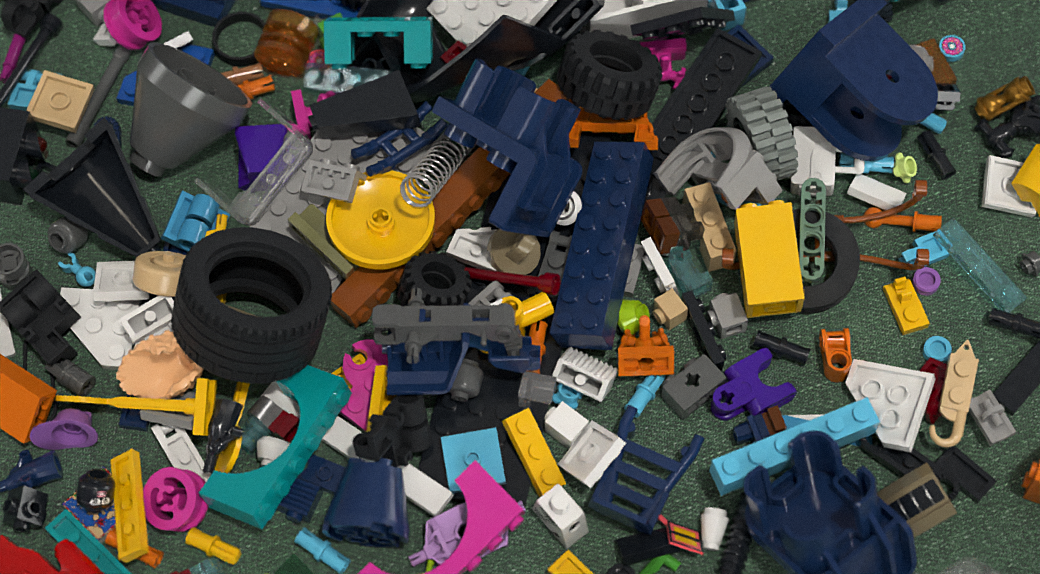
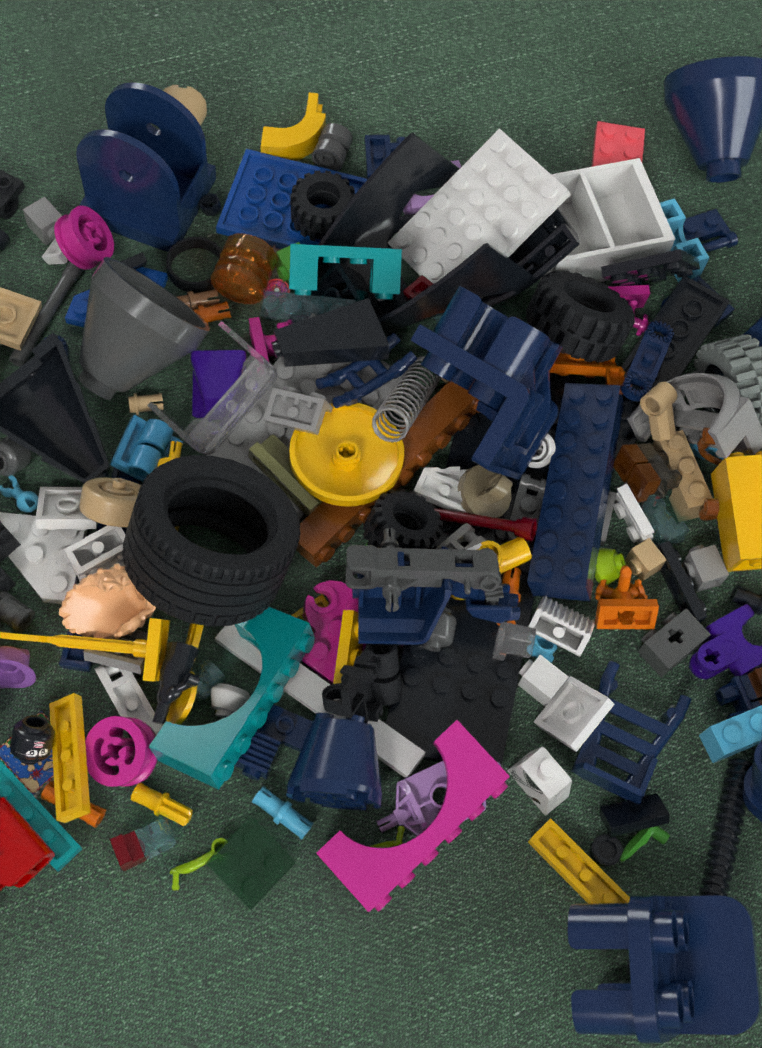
camera: 10 degrees left, 0 degrees up
leg [247,395,300,443] -> none
medium azure plate [441,428,506,493] -> none
yellow plate [502,408,566,497] -> none
medium azure axle [624,375,666,417] -> none
piece [658,514,704,555] -> none
white cone [701,508,729,551] -> none
none -> tan pin [128,393,164,415]
none -> dark blue plate [621,321,674,402]
none -> tan piece [640,382,677,442]

